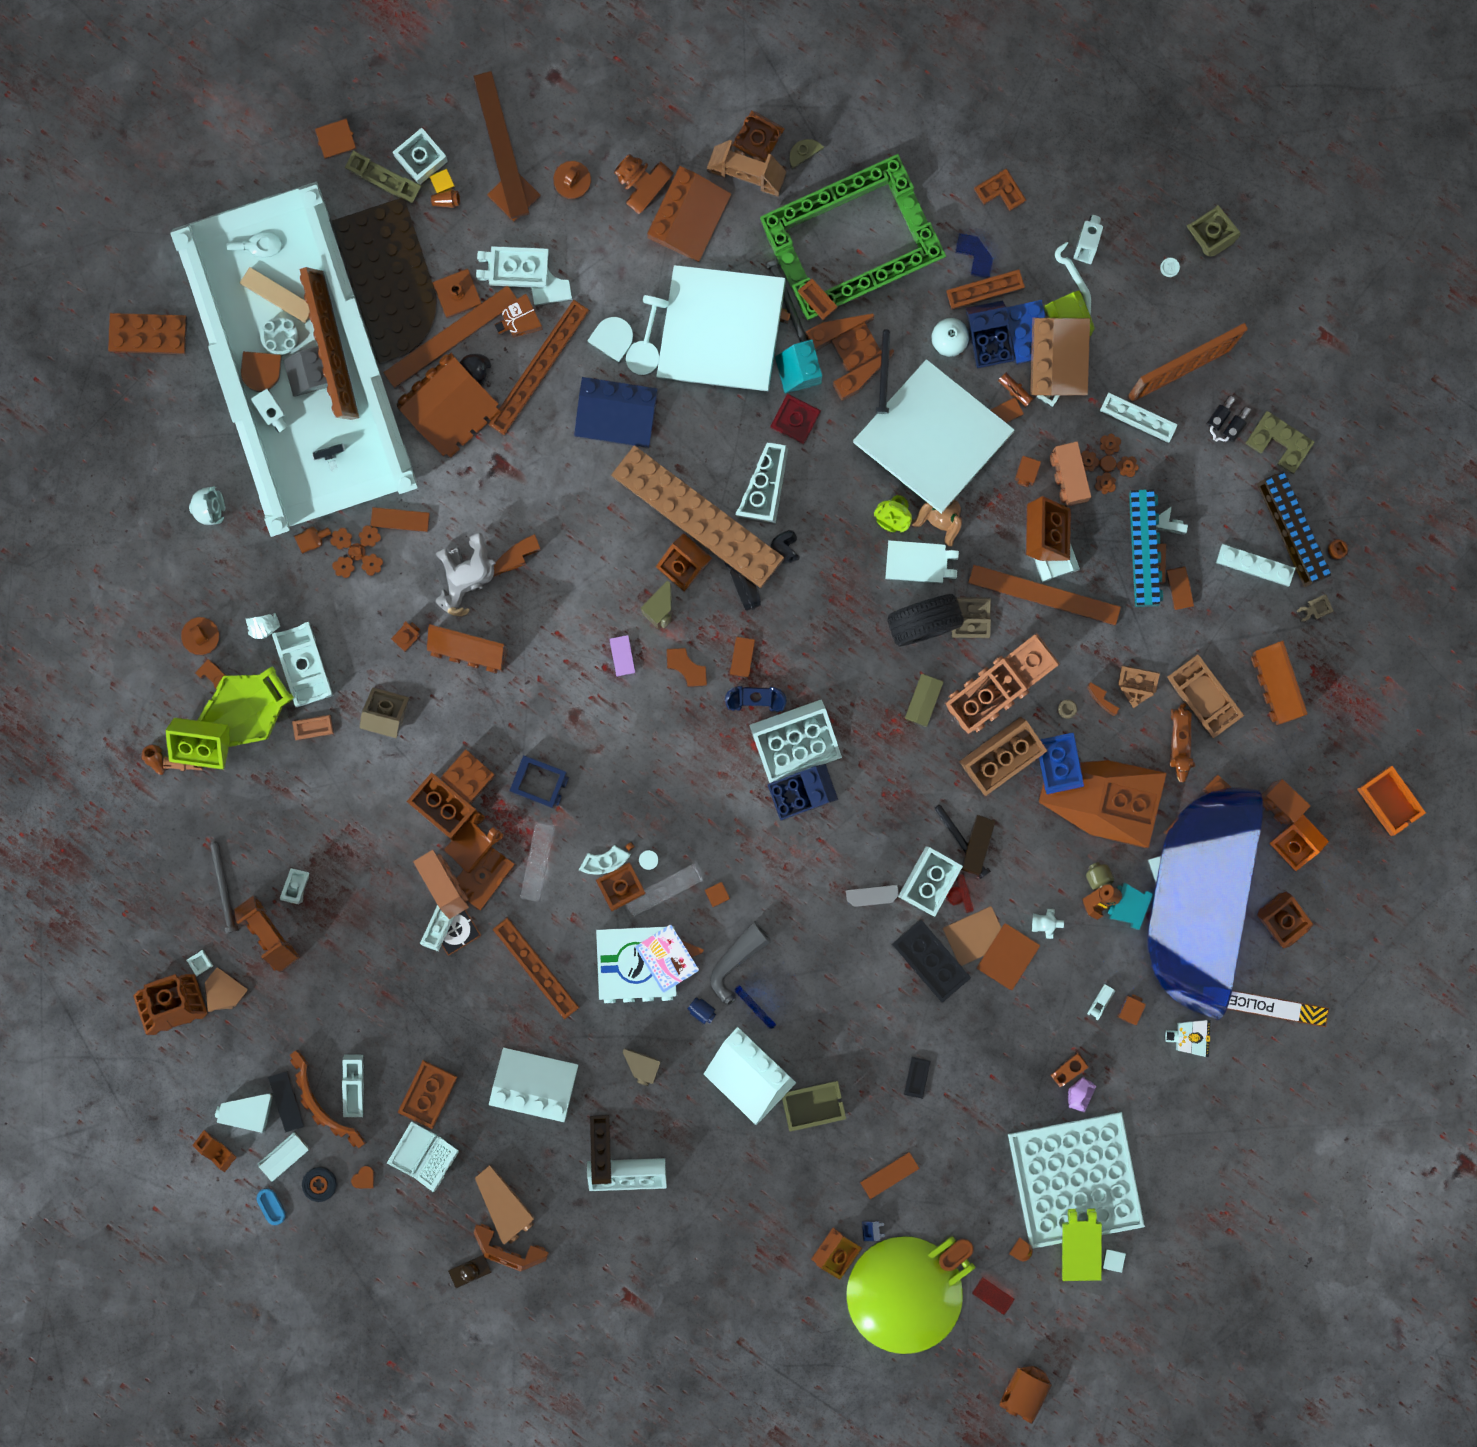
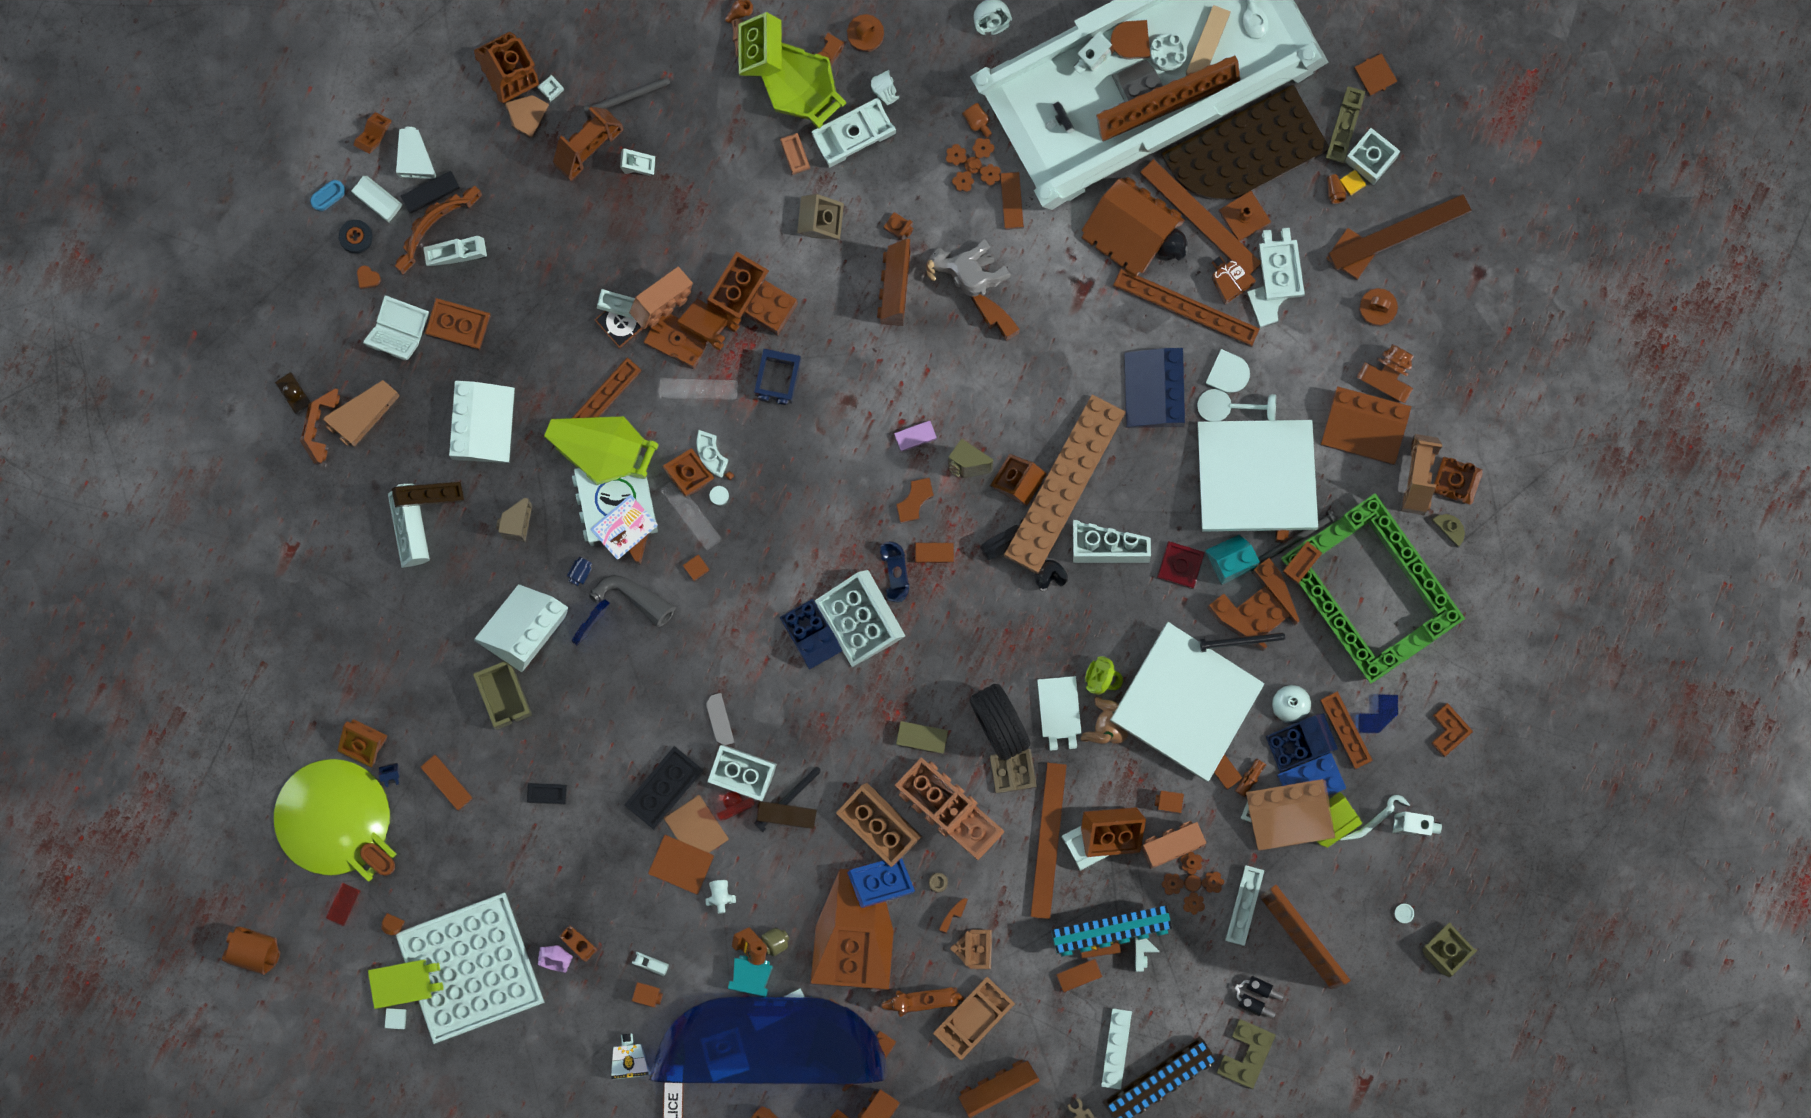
camera: 80 degrees right, 5 degrees down
none -> lime windscreen [544,416,659,485]

